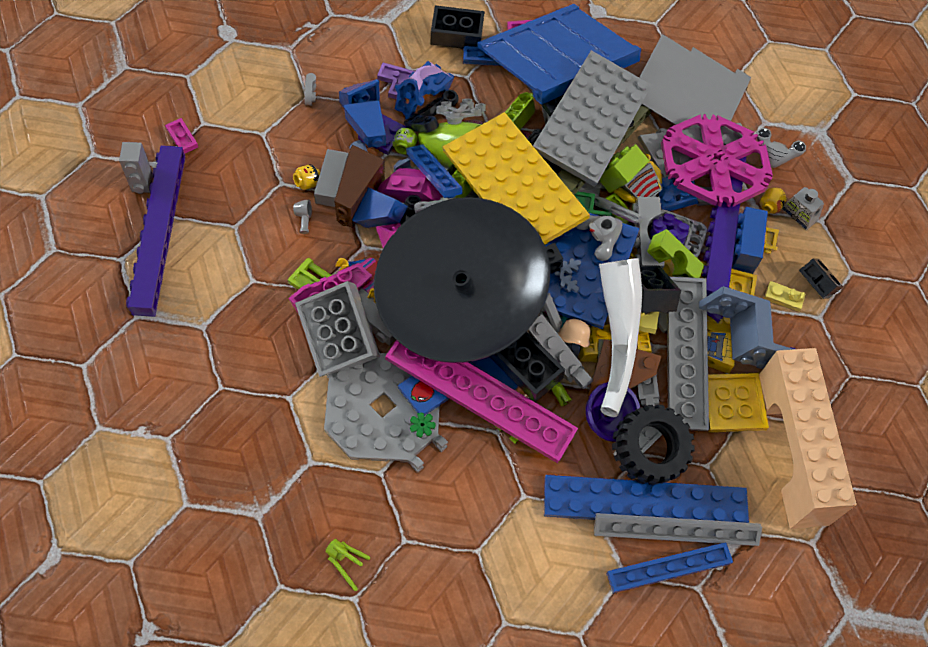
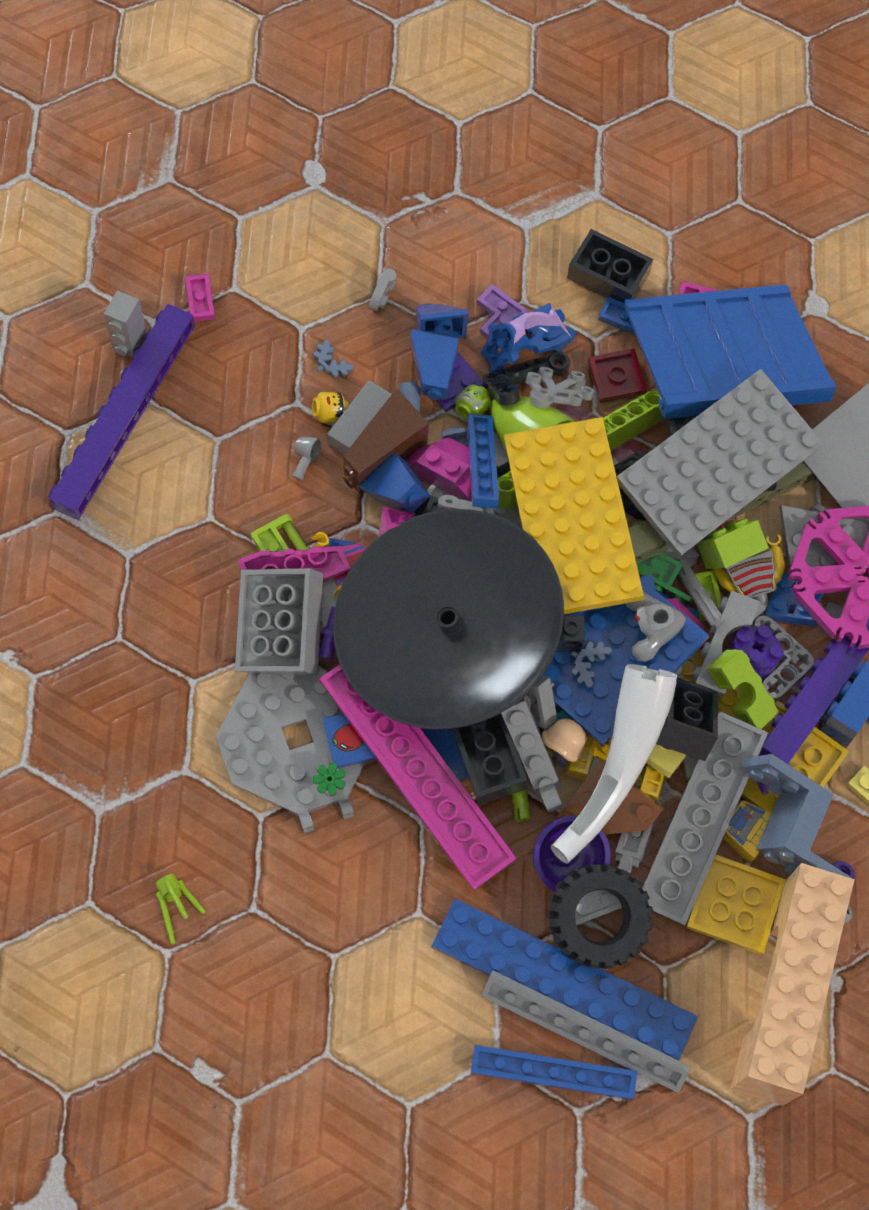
camera: 25 degrees right, 5 degrees up
black plate [404,195,422,212] -> none
none -> sand blue animal [314,340,354,379]
none -> dark purple pin [319,606,336,659]
none -> dark red plate [588,348,647,403]

